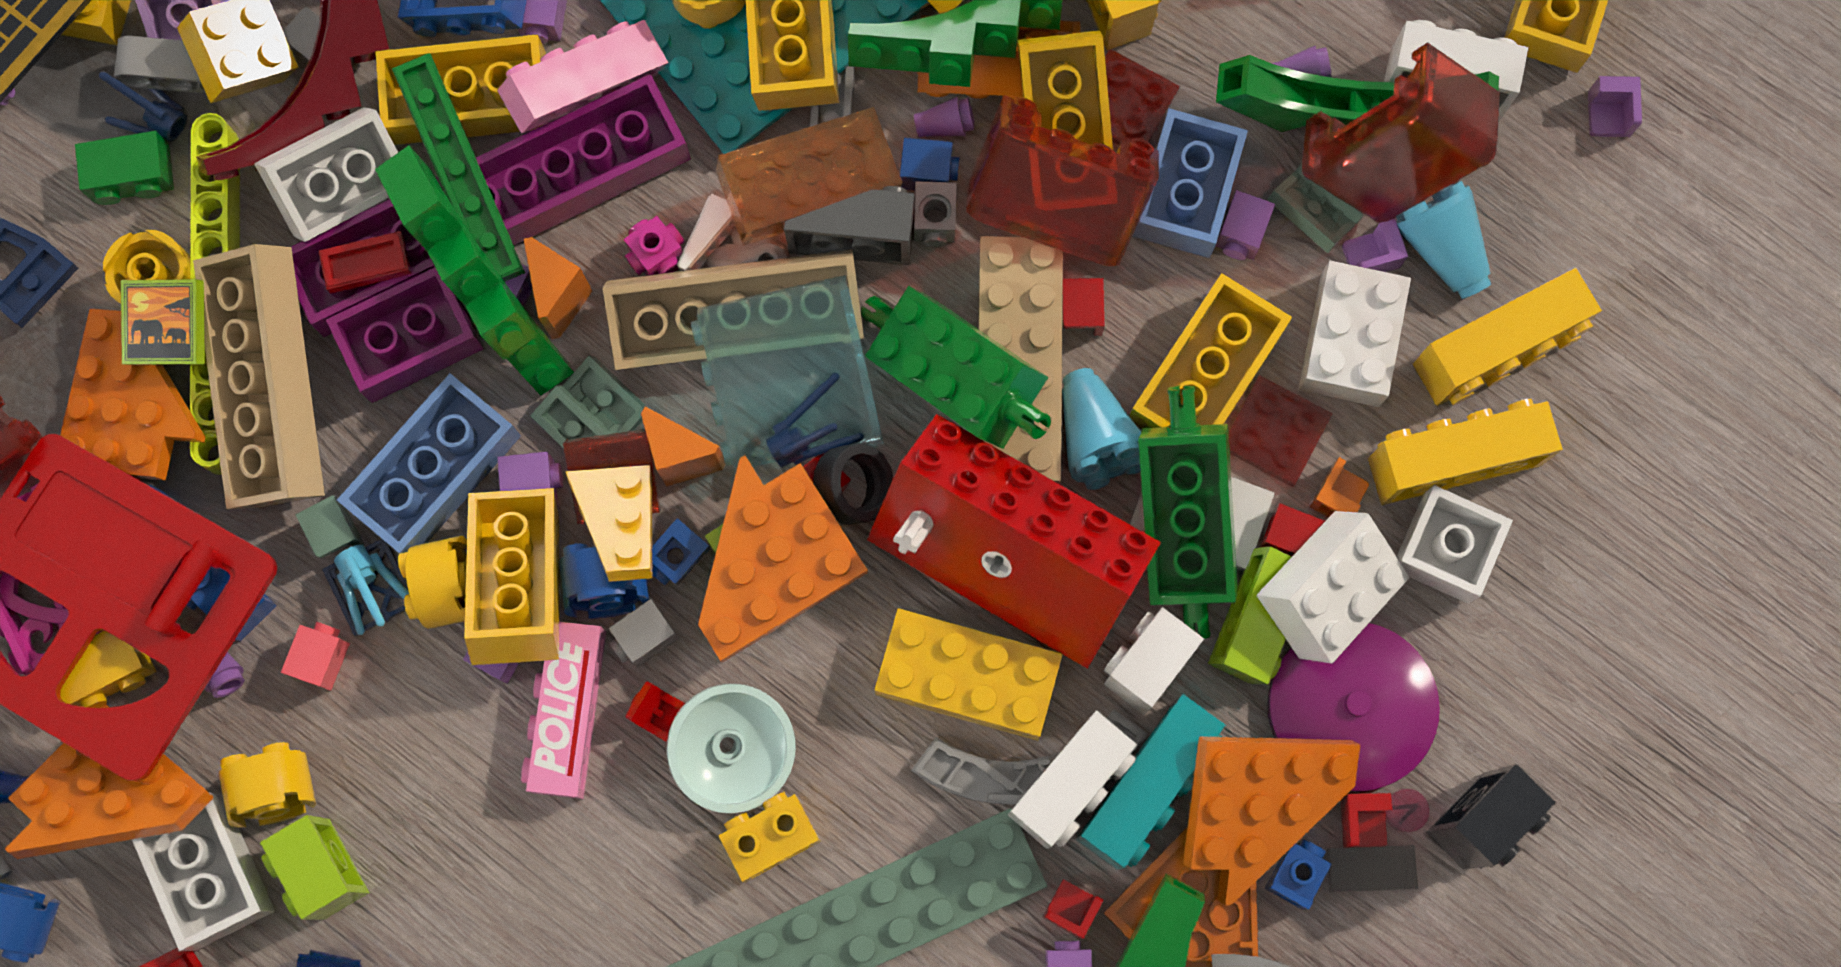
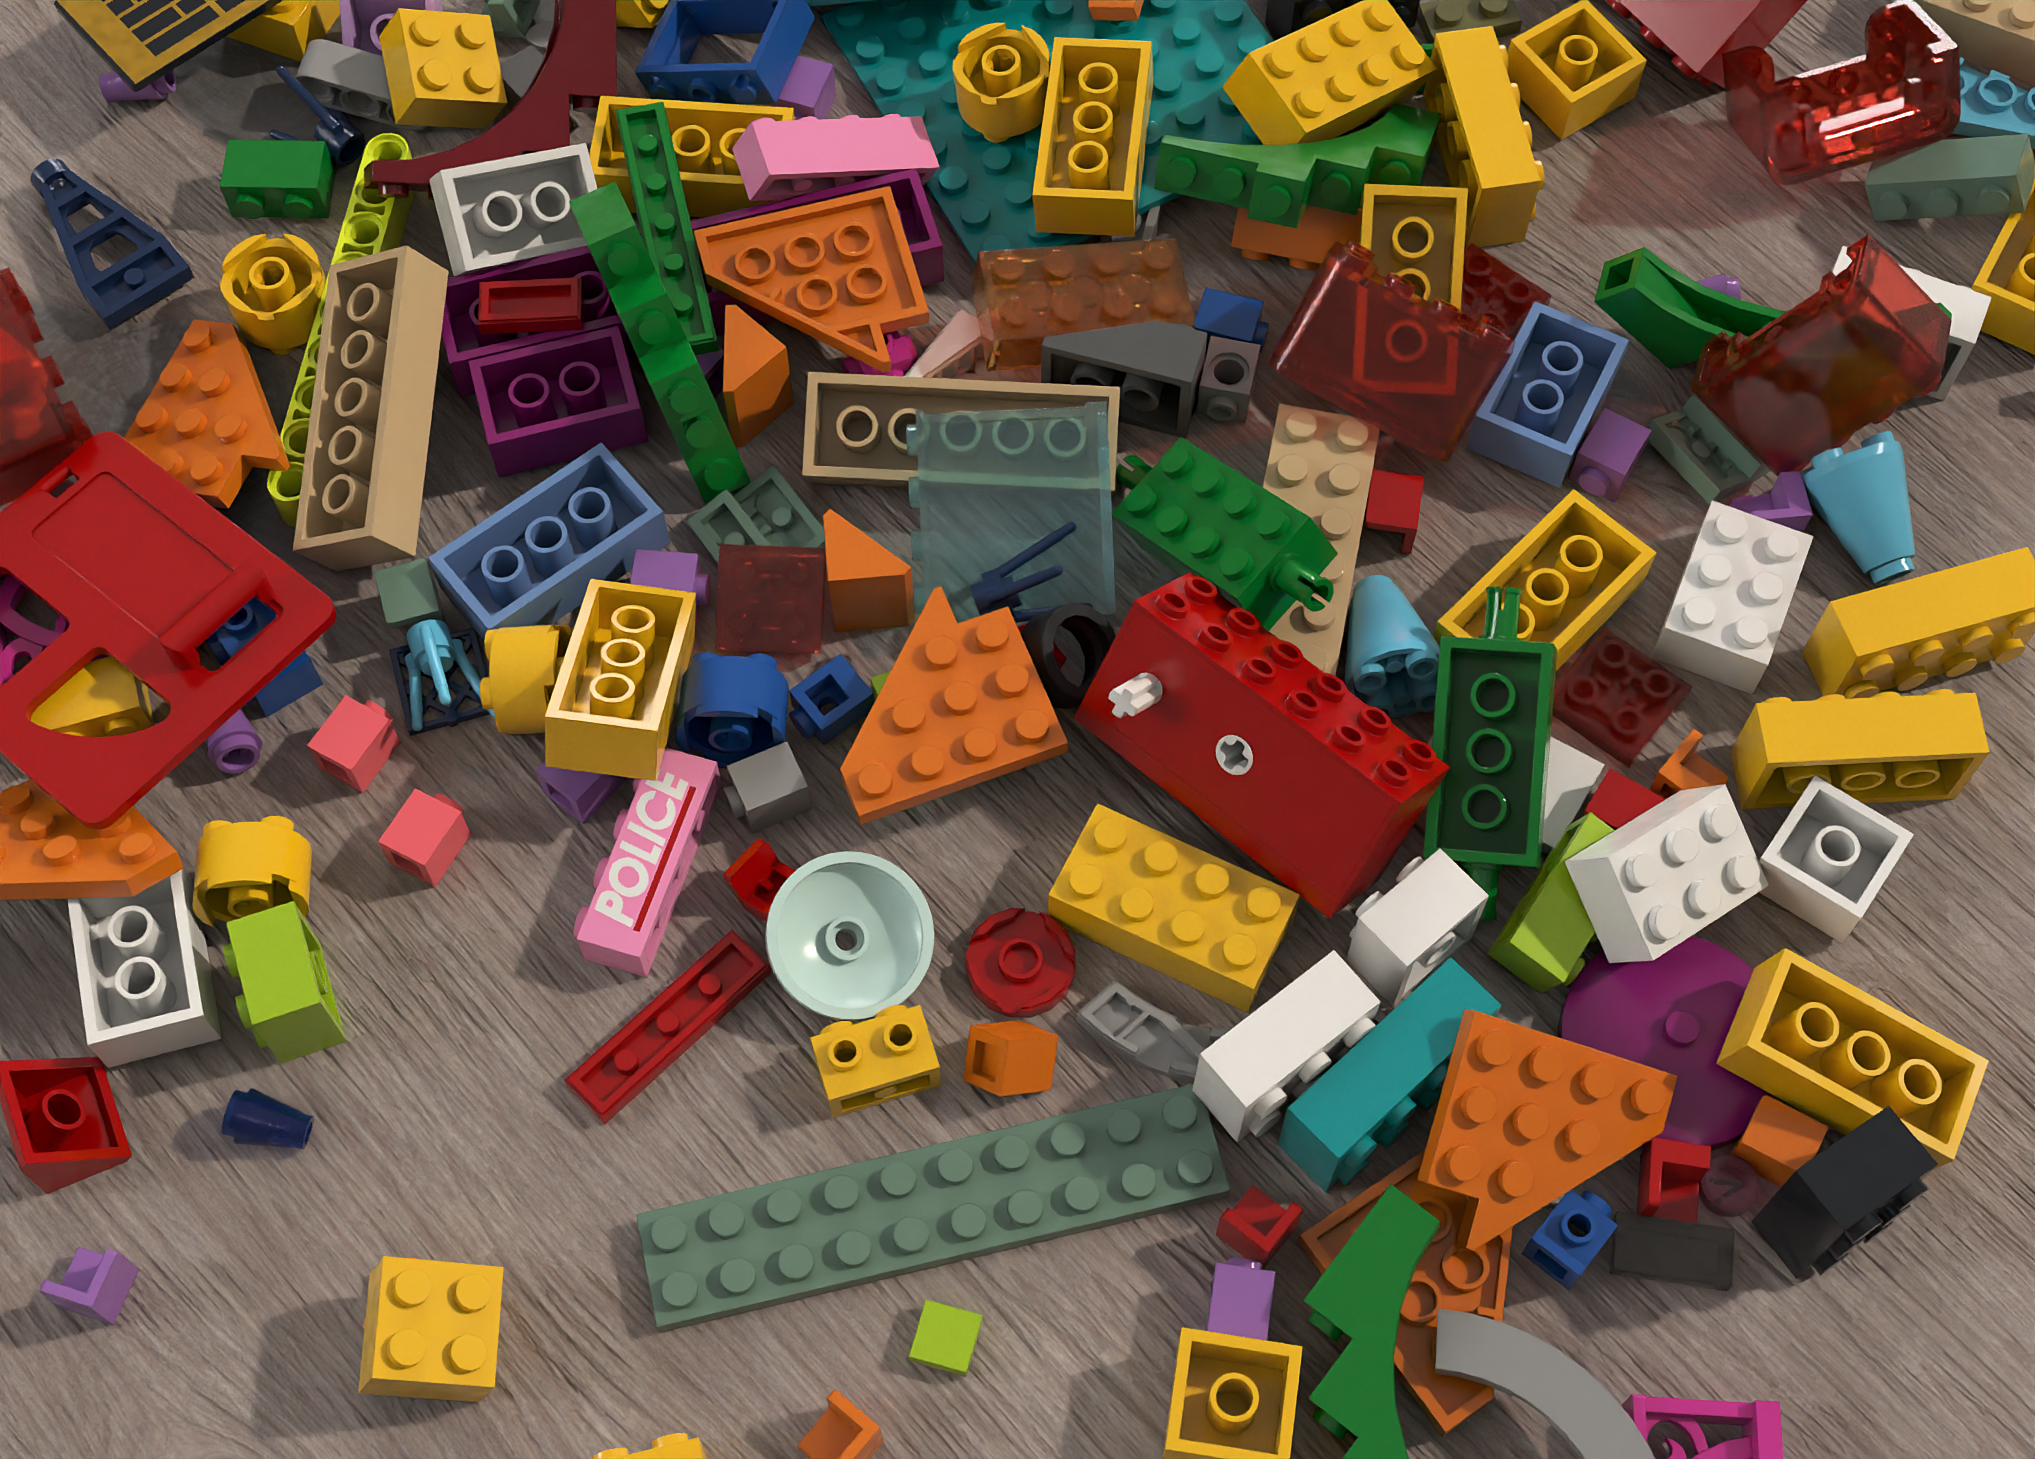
camera: 10 degrees right, 15 degrees down
tile [121,279,205,365] -> none
yellow wing [565,465,652,582] -> none
medium lavender cone [914,96,975,138] -> none
none -> coral brick [378,788,471,887]
none -> red tile [564,930,772,1125]
none -> orange wing [694,186,929,373]
none -> orange panel [963,1020,1058,1097]
none -> red tile [966,908,1076,1018]
none -> yellow brick [1716,948,1989,1170]
none -> orange panel [1728,1095,1829,1187]

